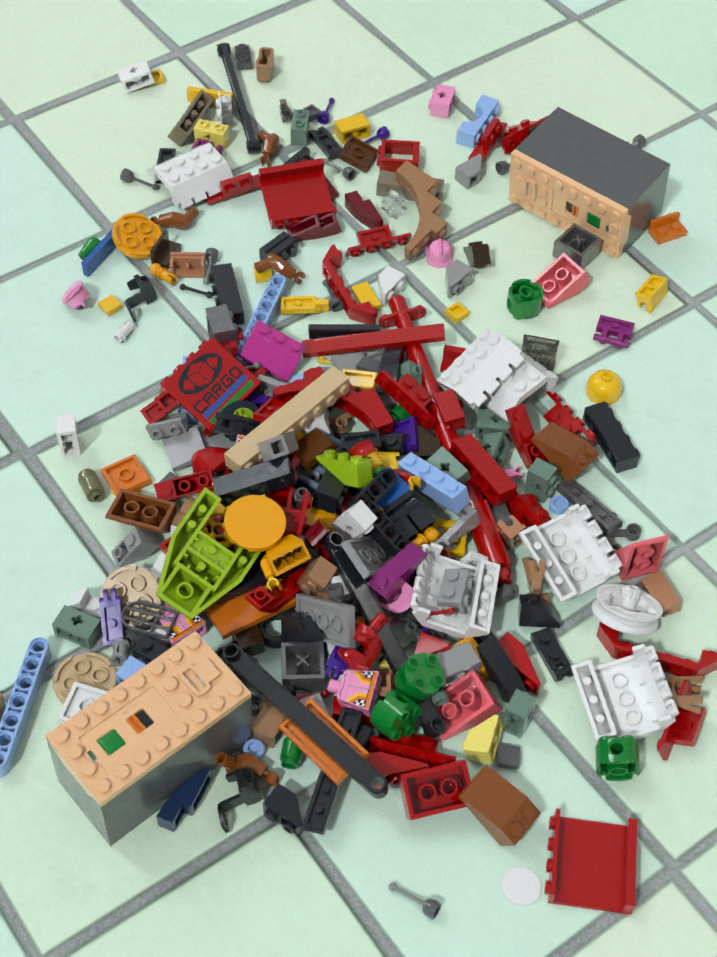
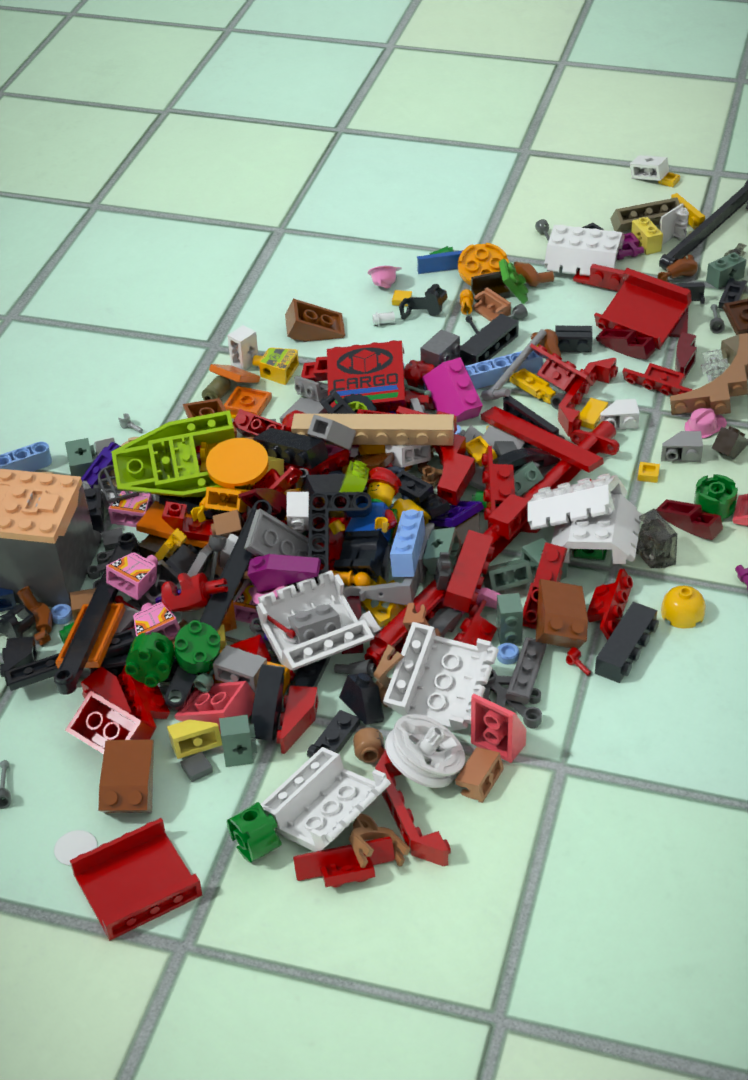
camera: 55 degrees right, 10 degrees down
none -> bright pink torso [106,553,158,600]
none -> light grey hand [118,413,143,433]
none -> yellow hinge [155,528,187,561]
none -> orange tile [209,364,261,383]
none -> yellow torso [252,348,299,385]
none -> dark orange slope [285,298,345,342]
none -> medium nougat head [353,727,385,763]
none -> dark grey plate [435,552,451,590]
none -> light grey bar [481,329,547,400]
none -> bright green tile [499,259,529,304]
none -> red bracket [529,343,594,393]
none -> red hand [566,647,591,676]
none -> dark red slope [655,499,723,540]

